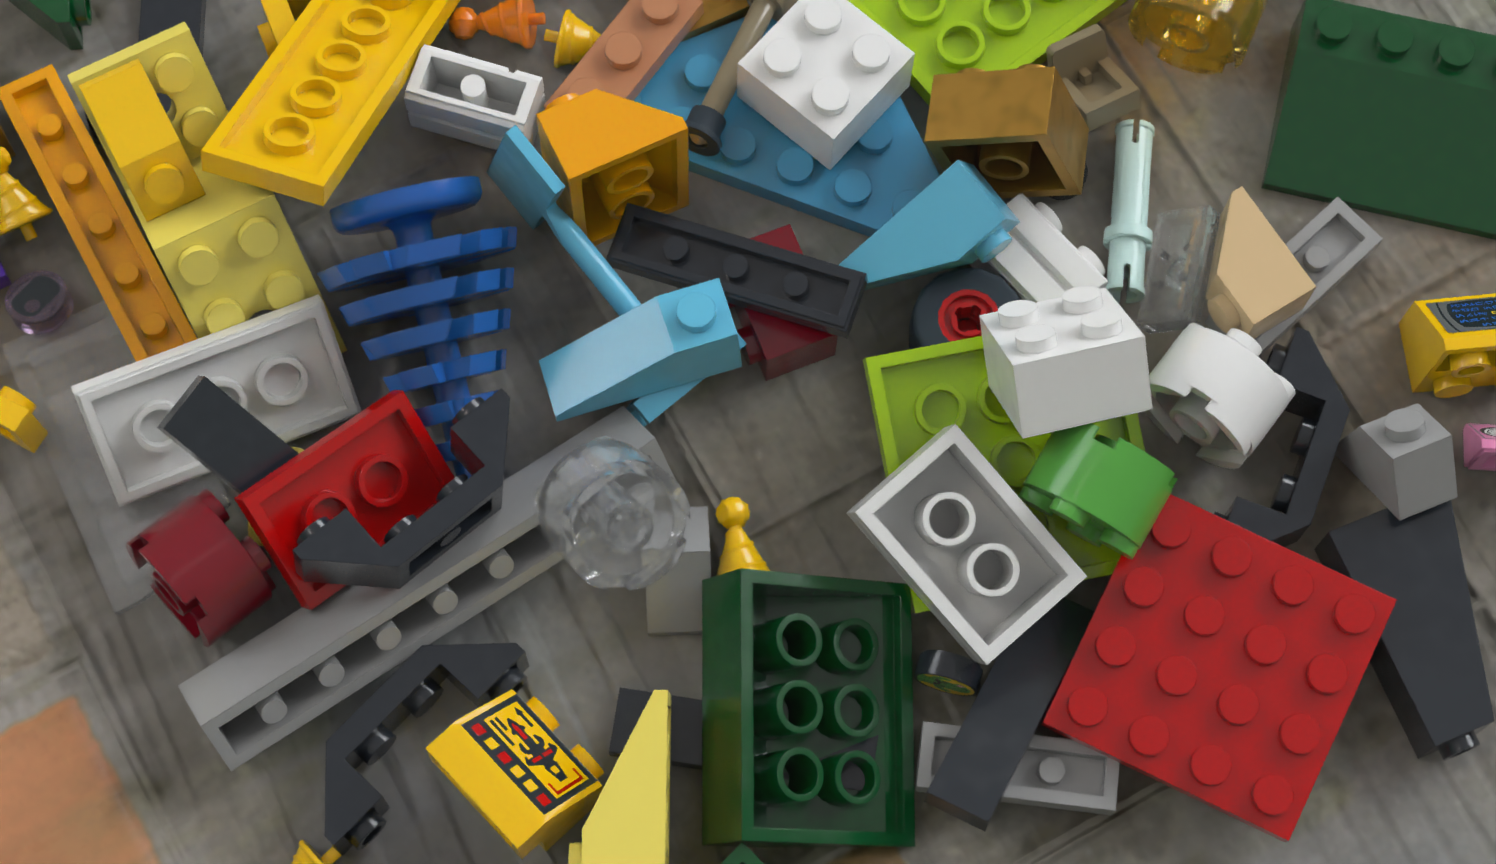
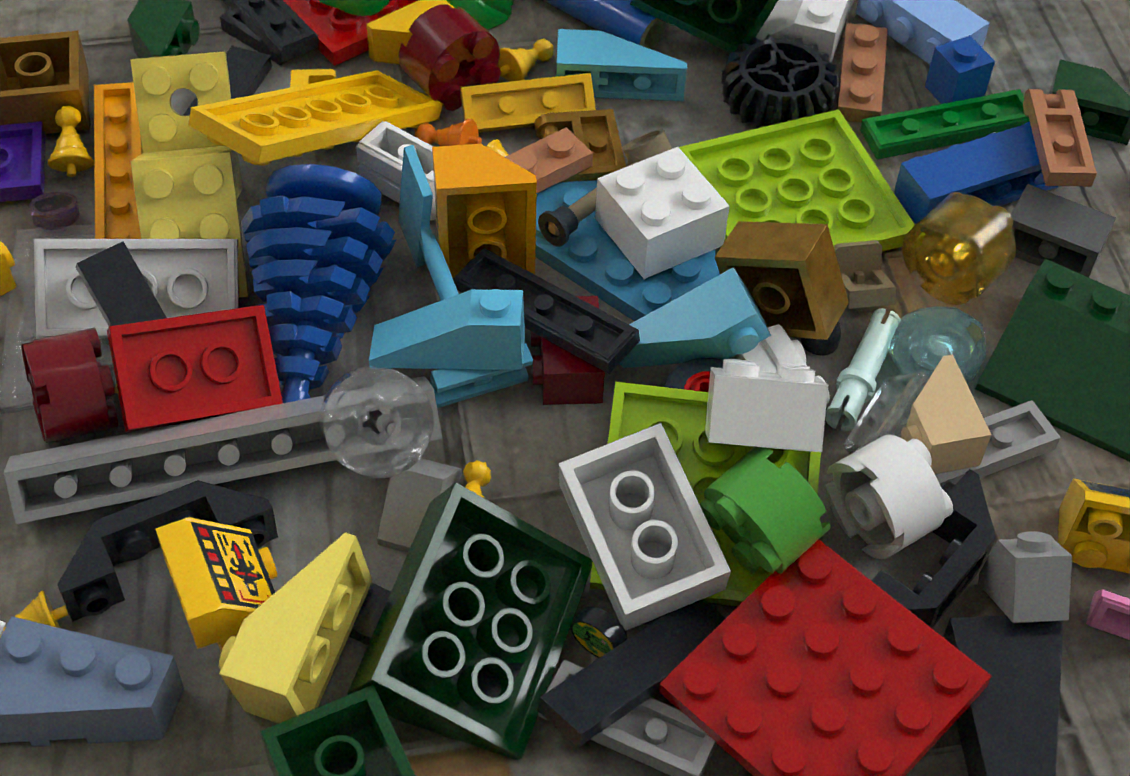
camera: 20 degrees right, 20 degrees down
yellow slope [78,59,206,222] -> none
black slope [293,388,510,589] -> none
none -> clear light blue hat [888,306,986,391]

